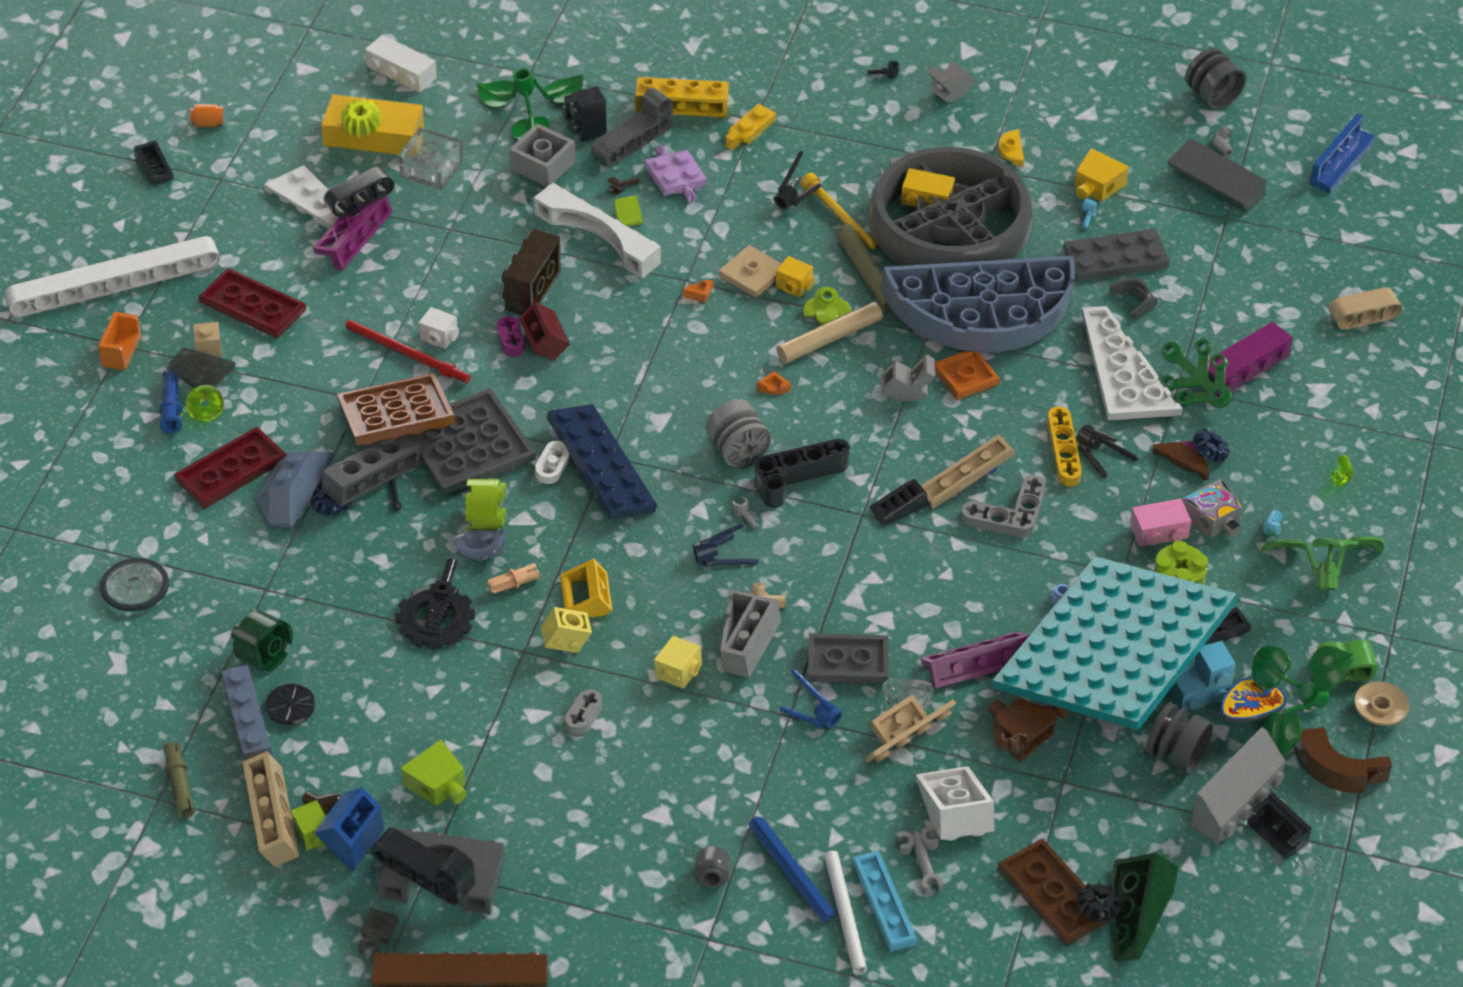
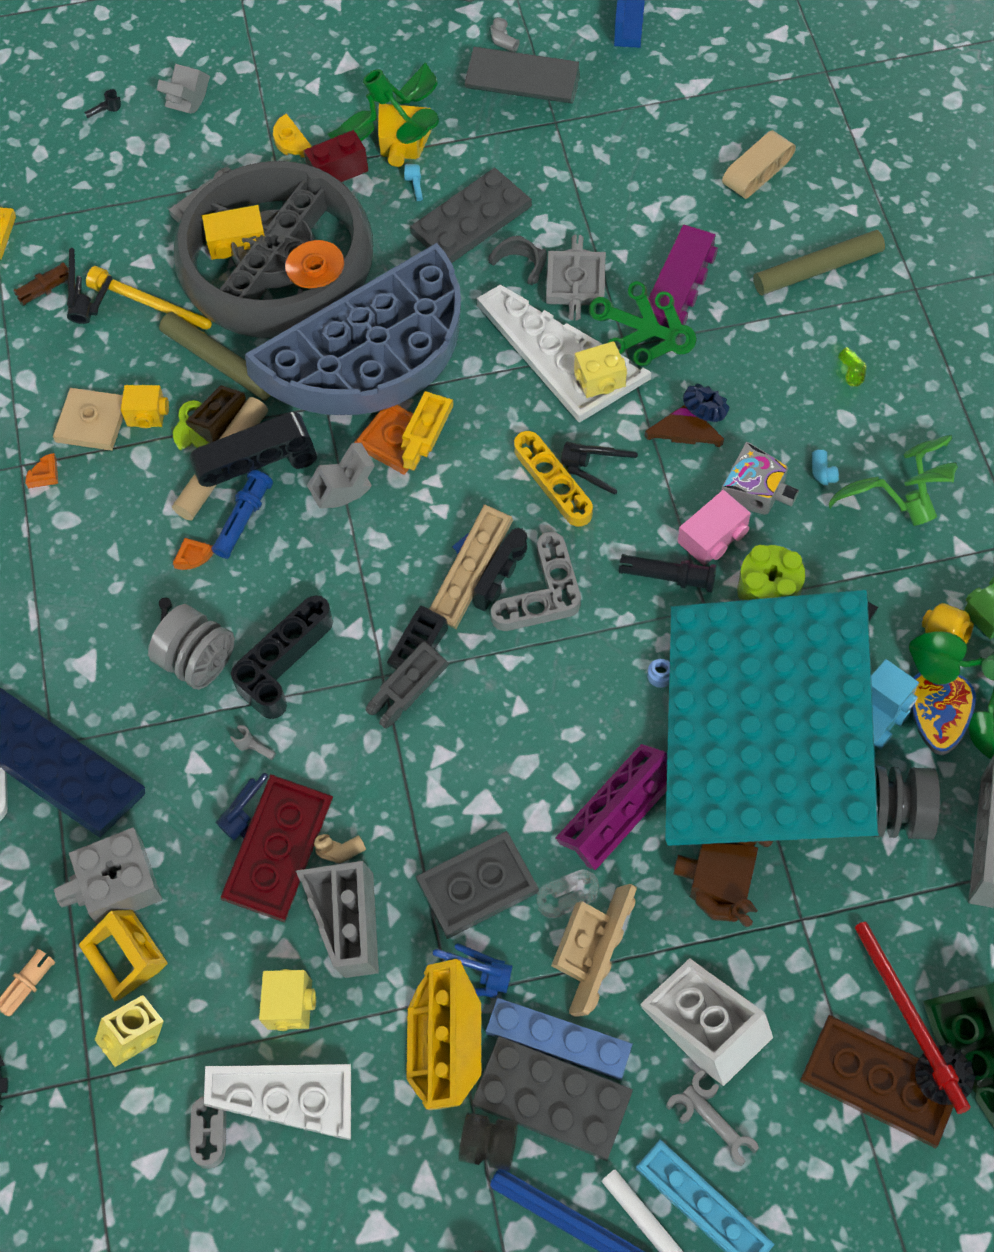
camera: 25 degrees left, 15 degrees up
none -> reddish brown pin [13,262,68,306]
none -> light grey hinge [53,827,163,924]
none -> dark brown slope [185,385,246,443]
none -> black beam [189,412,317,487]
none -> white wing [204,1064,351,1140]
none -> blue pin [211,470,273,559]
none -> dark red tile [220,774,333,923]
none -> orange dish [285,240,344,288]
none -> dark red brick [303,130,369,182]
none -> green plant [327,62,439,144]
none -> dark grey hinge [365,641,449,728]
none -> yellow hinge [401,391,453,470]
none -> yellow wedge [407,959,482,1110]
none -> clear smoke wheel [458,1112,518,1171]
none -> dark grey plate [472,1036,633,1161]
none -> black hinge [474,527,527,611]
none -> medium blue plate [486,998,633,1081]
none -> light grey plate [546,235,606,321]
none -> light yellow head [574,341,627,398]
none -> black pin [619,553,717,593]
none -> olive piece [753,230,885,296]
none -> red bar [855,922,971,1114]
none -> yellow head [922,603,974,644]

